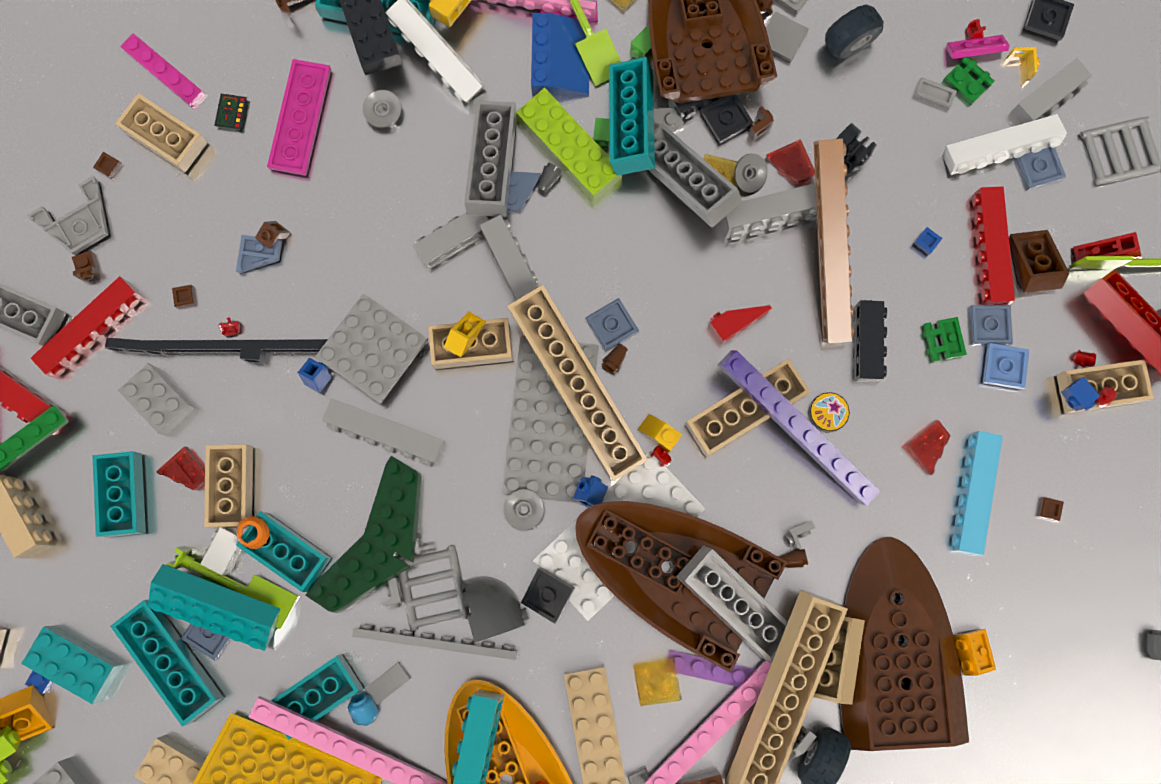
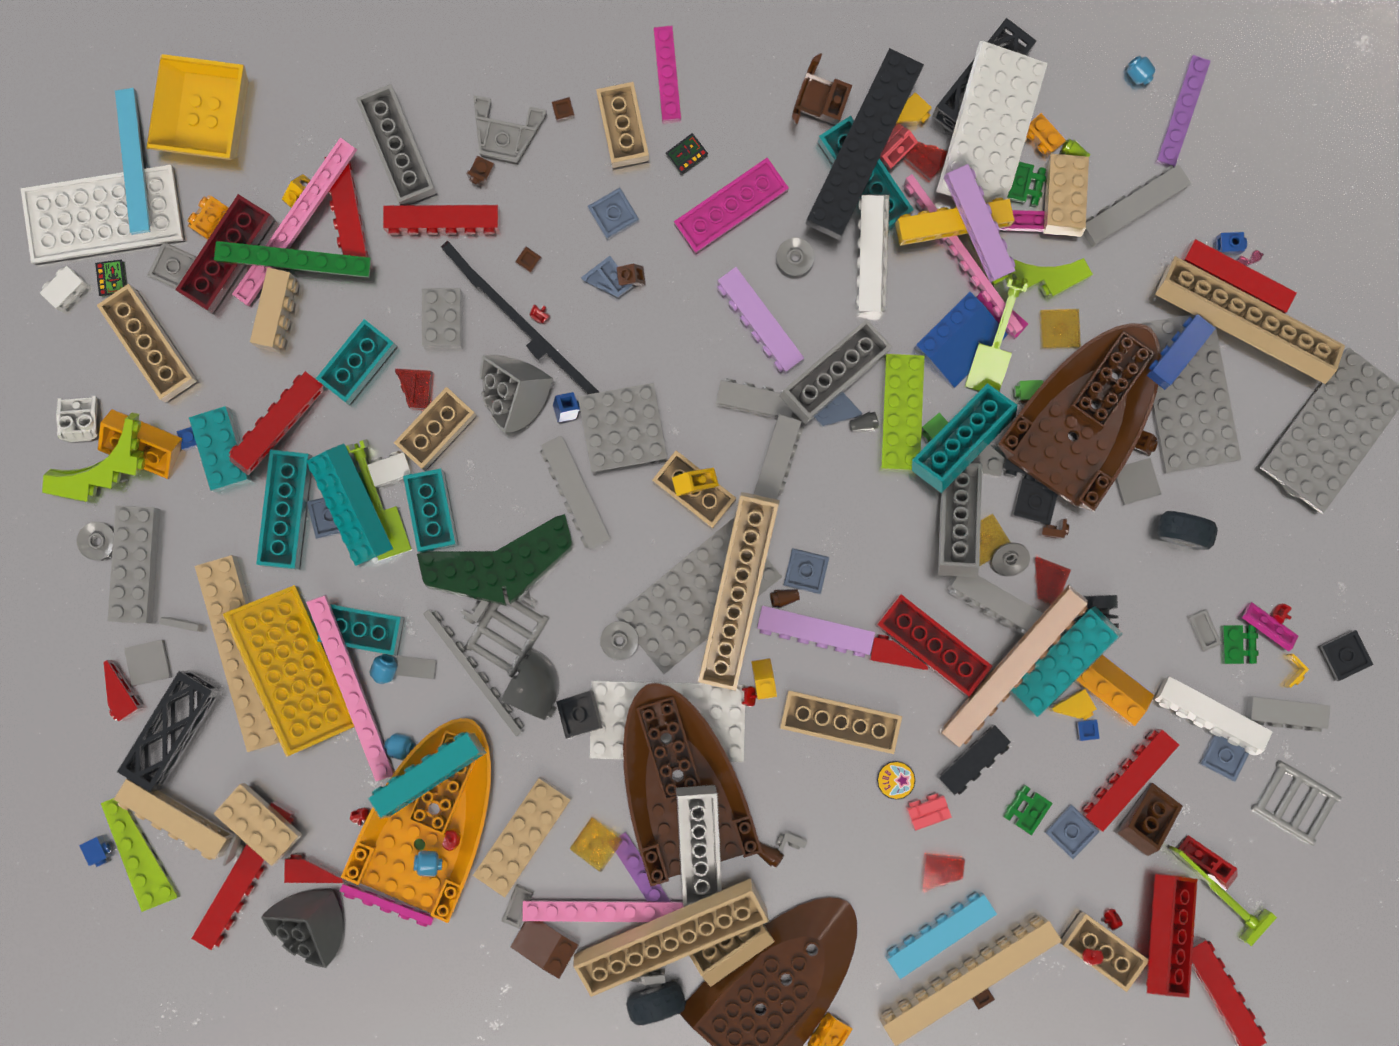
camera: 40 degrees right, 5 degrees up
orange piece [237,516,269,549] -> none
blue brick [573,475,608,507] -> none
brick [718,350,881,506] -> none
medium blue plate [983,343,1029,389] -> none
blue brick [1061,377,1100,411] -> none
none -> red brick [229,371,323,476]
none -> dark azure head [385,733,415,760]
none -> light grey brick [480,355,553,433]
none -> sand blue tile [587,187,639,239]
none -> lavender brick [717,267,804,374]
none -> lavender brick [757,606,875,658]
none -> red brick [876,594,993,697]
none -> tan brick [880,916,1062,1046]
none -> coral brick [906,793,952,831]
none -> teal brick [1011,606,1123,717]
none -> yellow slope [1049,689,1097,720]
none -> light orange slope [1075,655,1154,726]

